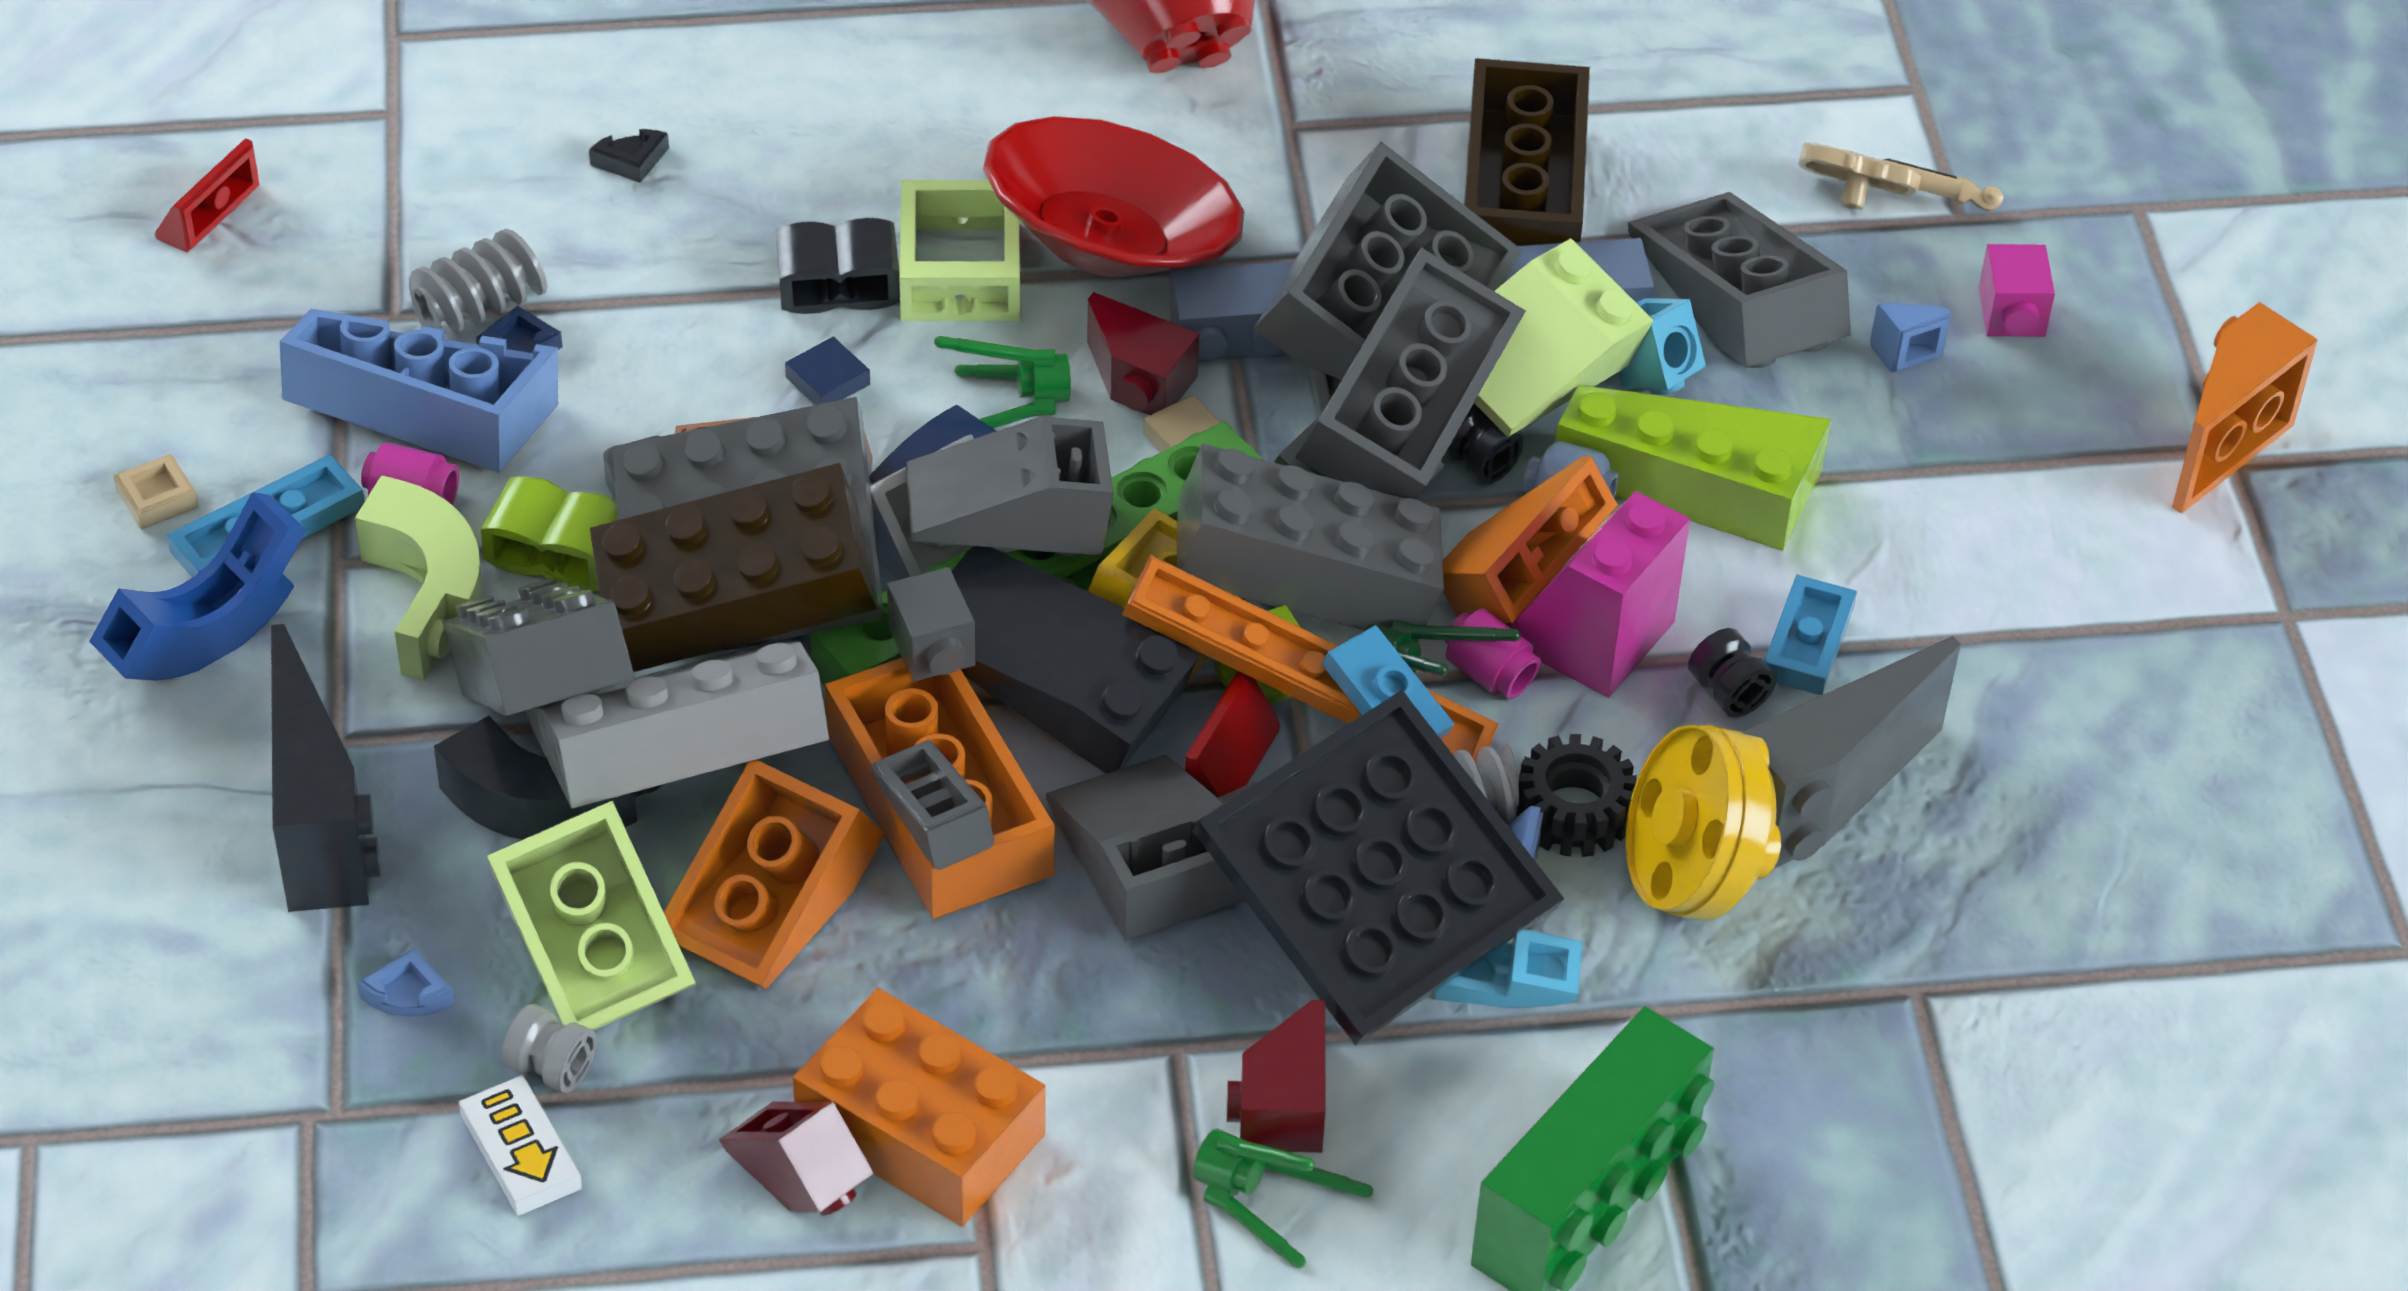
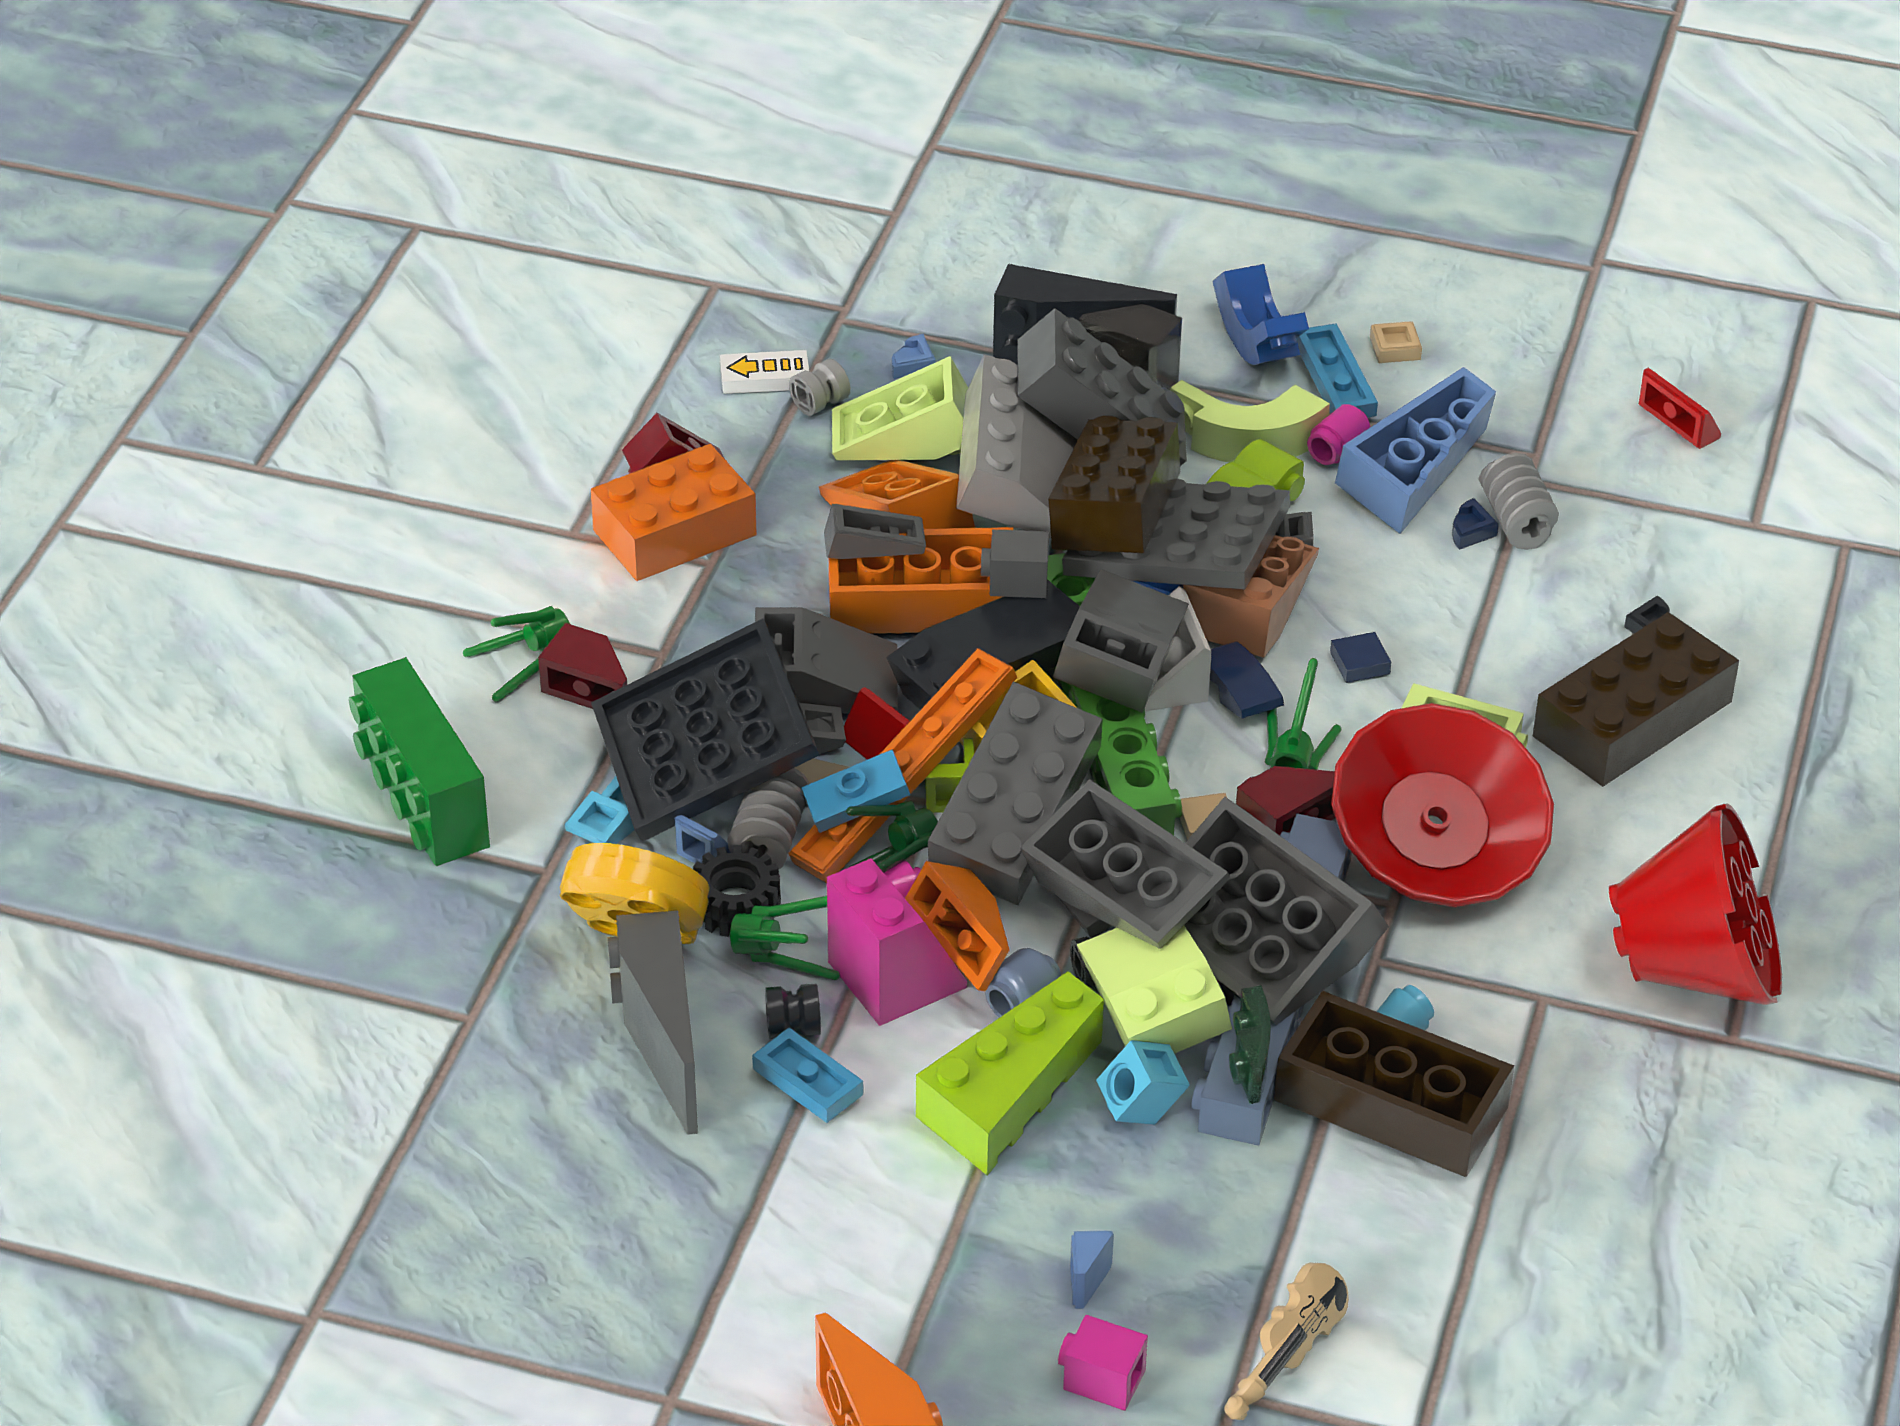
camera: 115 degrees right, 5 degrees down
black brick [776,218,900,314] -> none
dark grey slope [1628,192,1851,368] -> none
none -> green plant [730,896,840,980]
none -> clear smoke slope [1079,304,1182,391]
none -> clear green slope [1229,985,1271,1104]
none -> dark brown brick [1532,612,1739,787]

